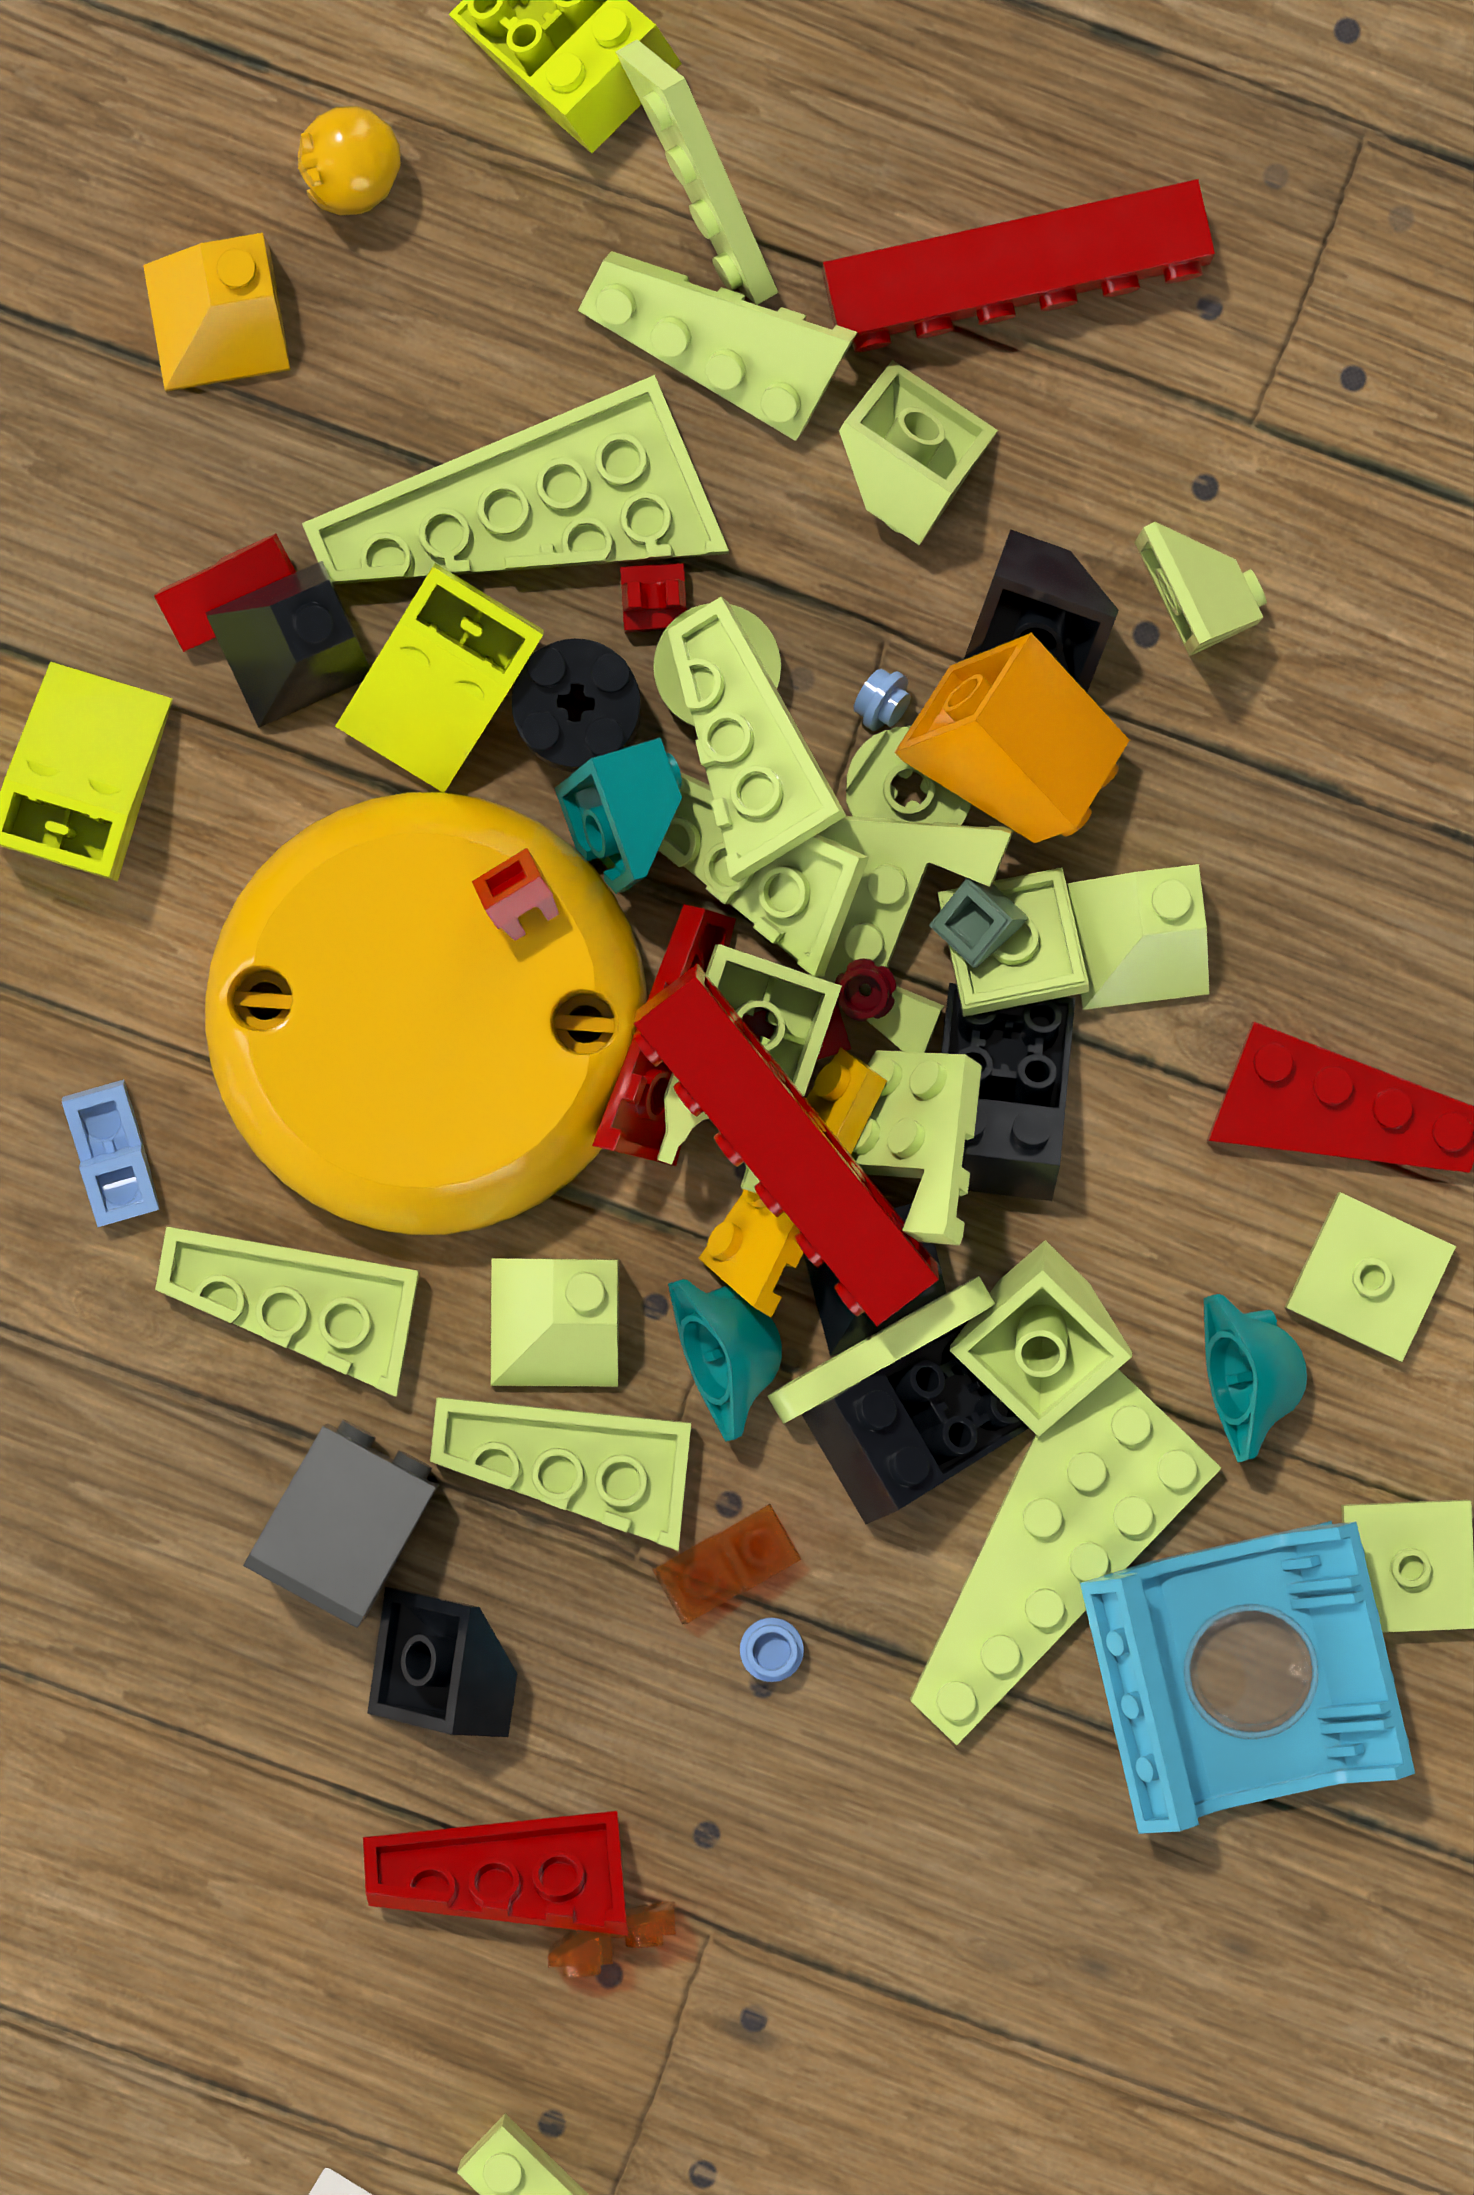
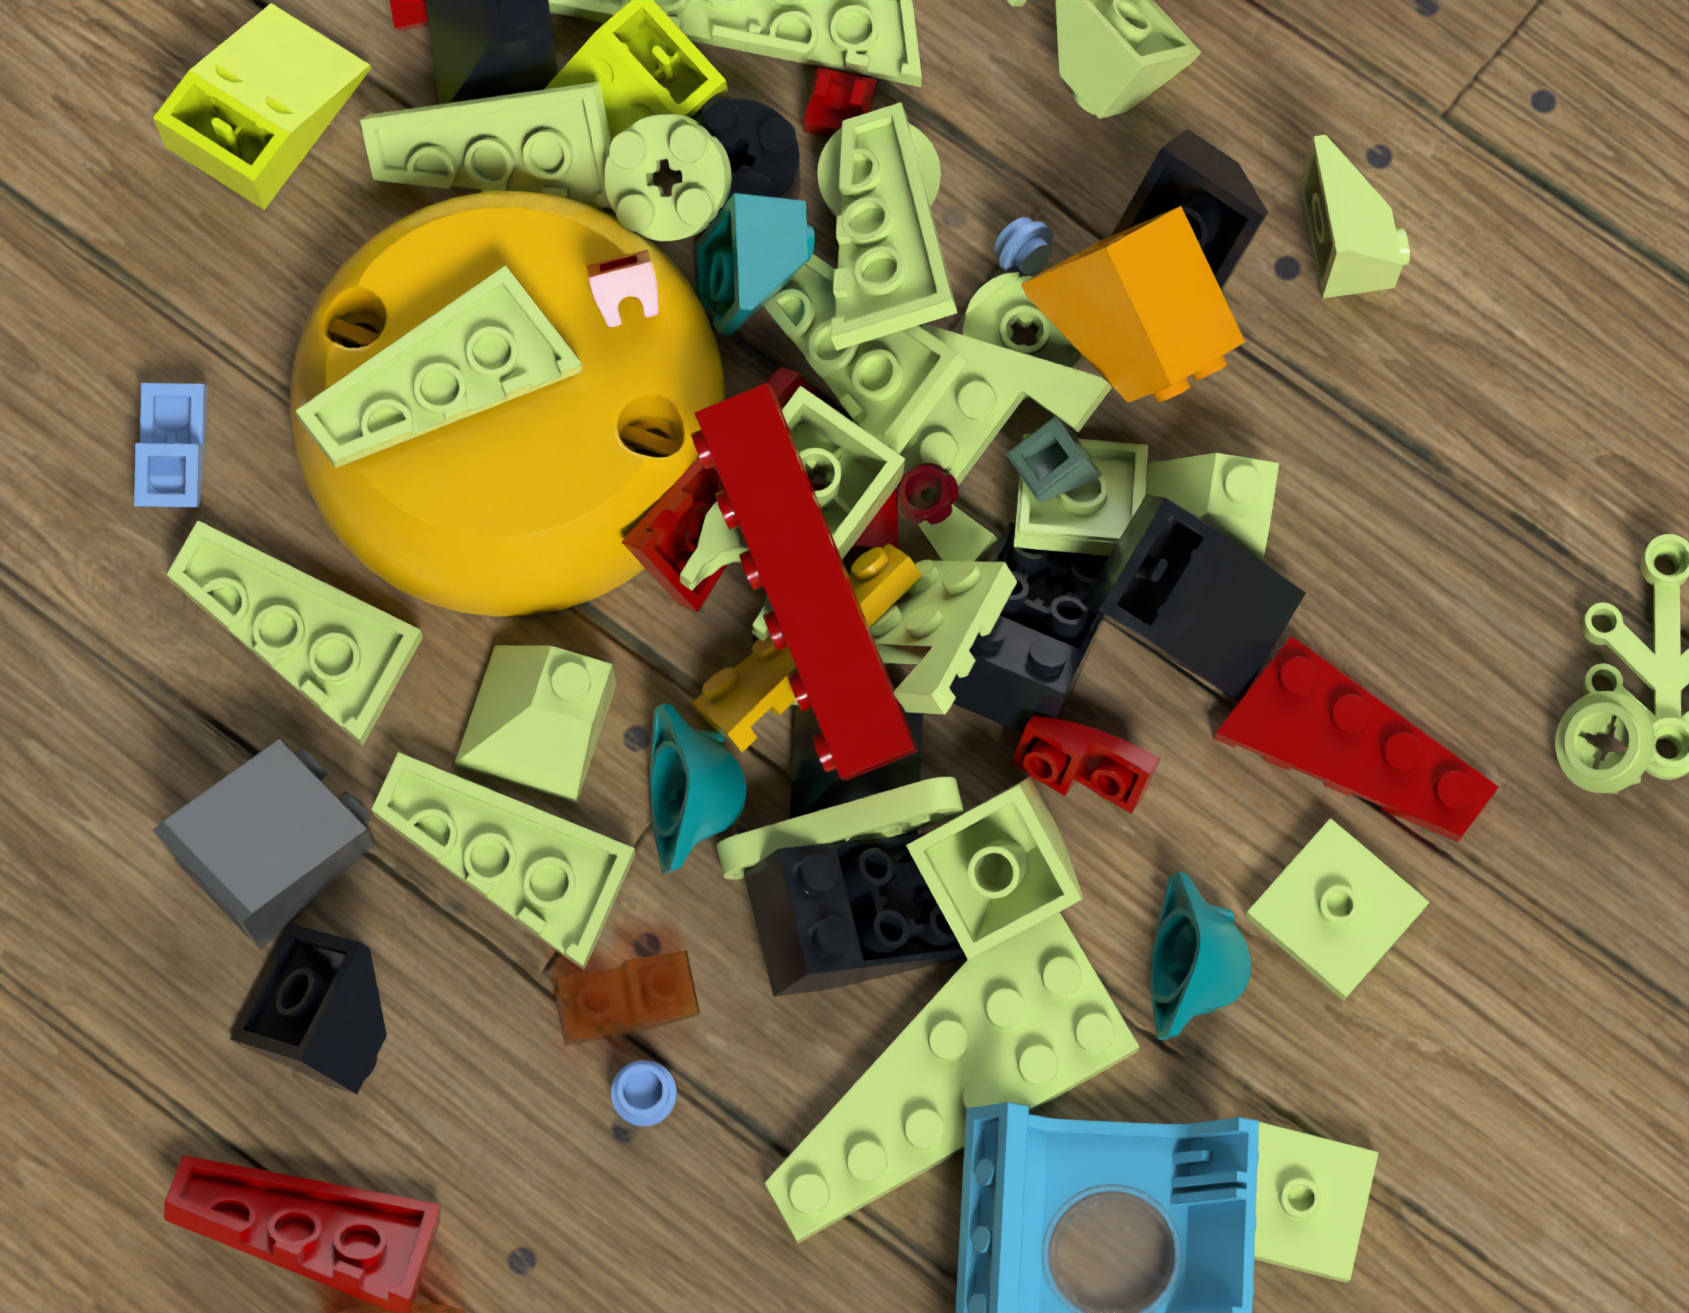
camera: 15 degrees right, 15 degrees down
none -> yellowish green wing [296,265,582,468]
none -> yellowish green wing [360,82,612,208]
none -> yellowish green plate [604,114,732,241]
none -> red slope [1011,716,1161,814]
none -> black slope [1081,494,1306,702]

